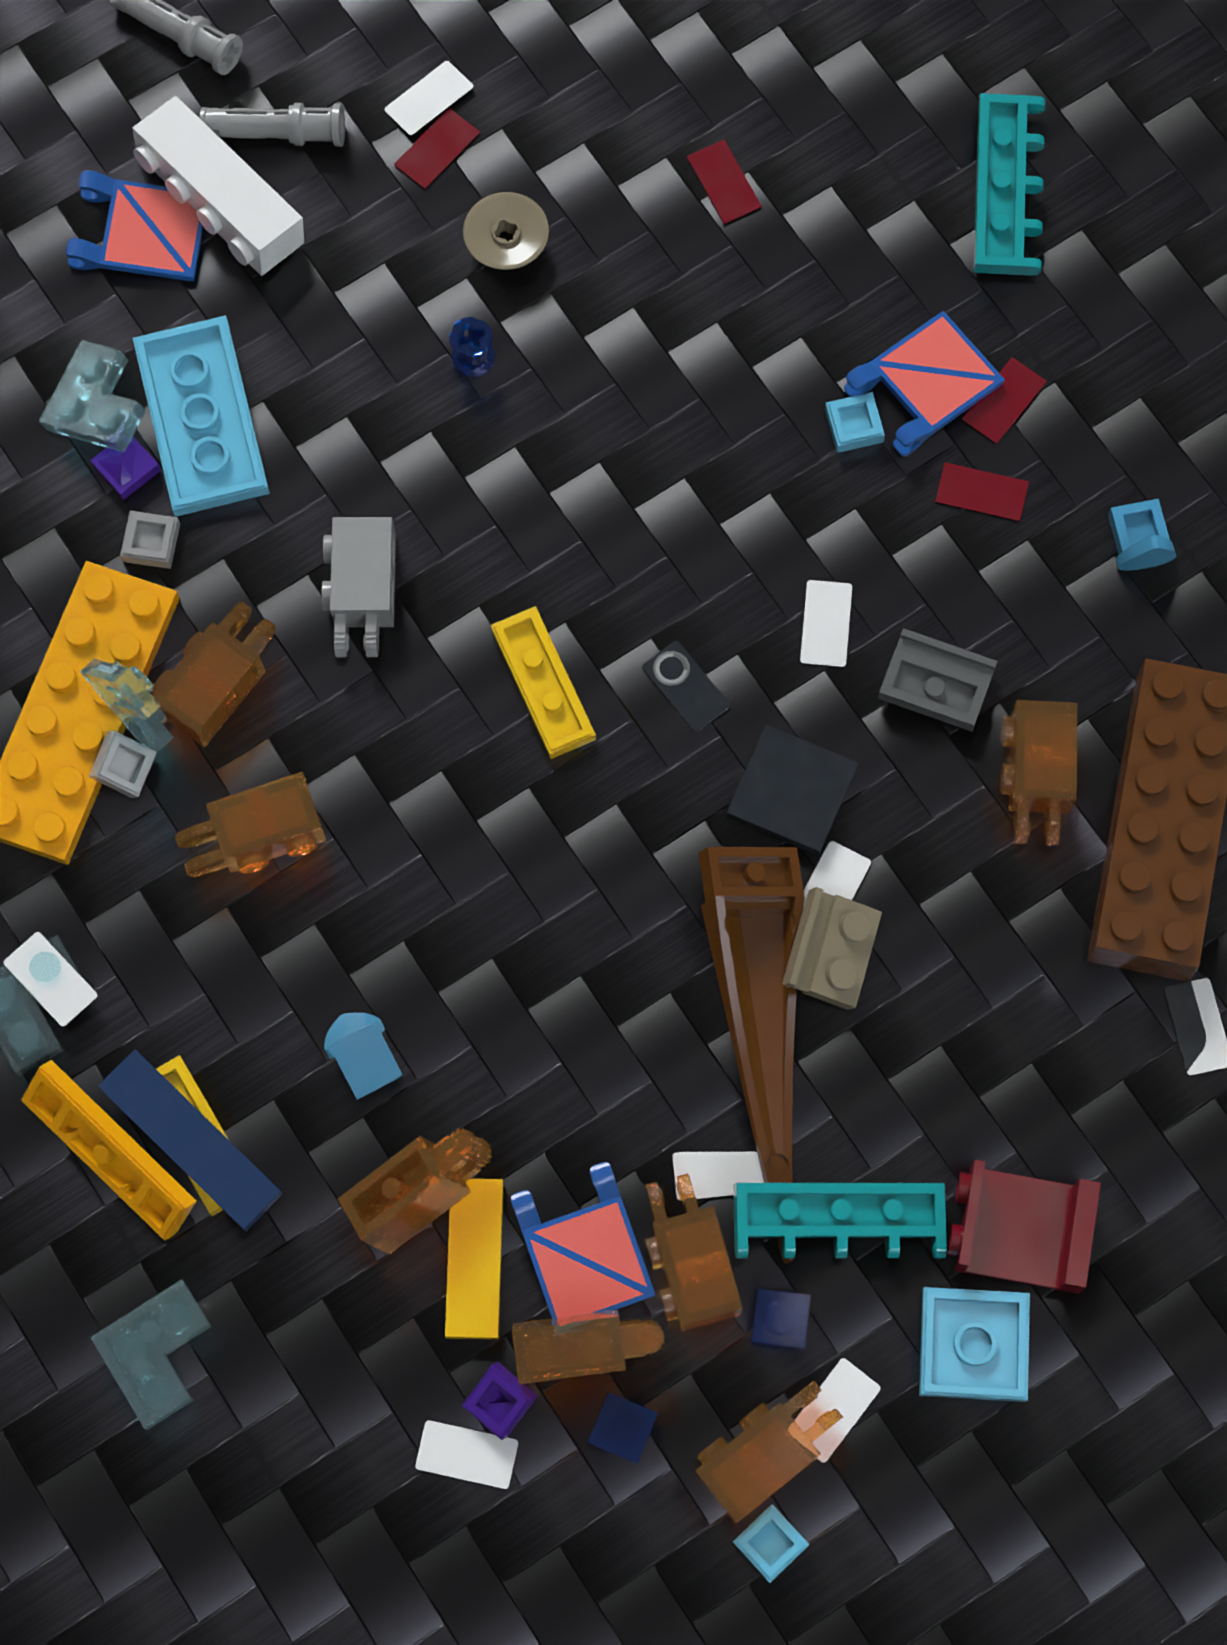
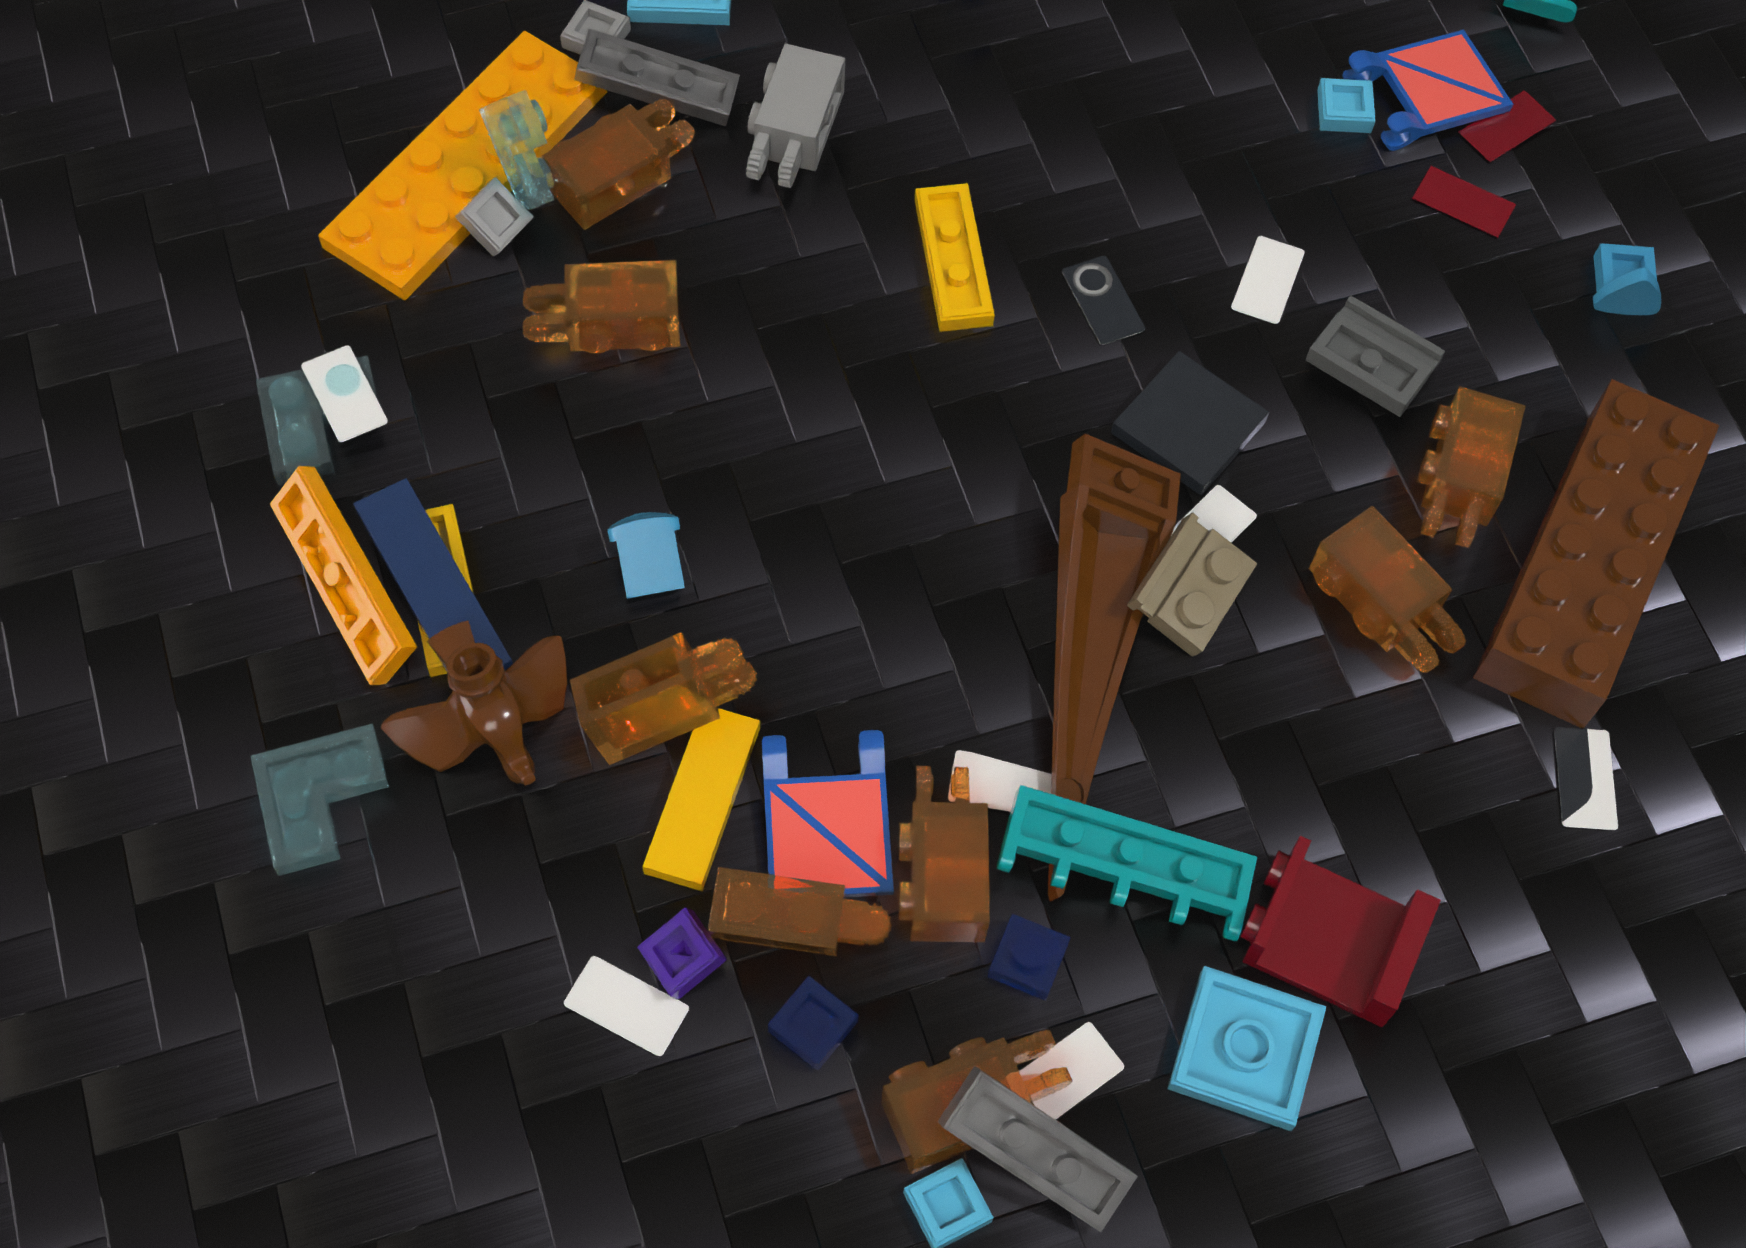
camera: 10 degrees right, 10 degrees down
none -> reddish brown animal [381,620,567,786]
none -> flat silver tile [574,29,740,126]
none -> flat silver tile [937,1066,1138,1232]
none -> clear orange hinge [1309,506,1466,673]

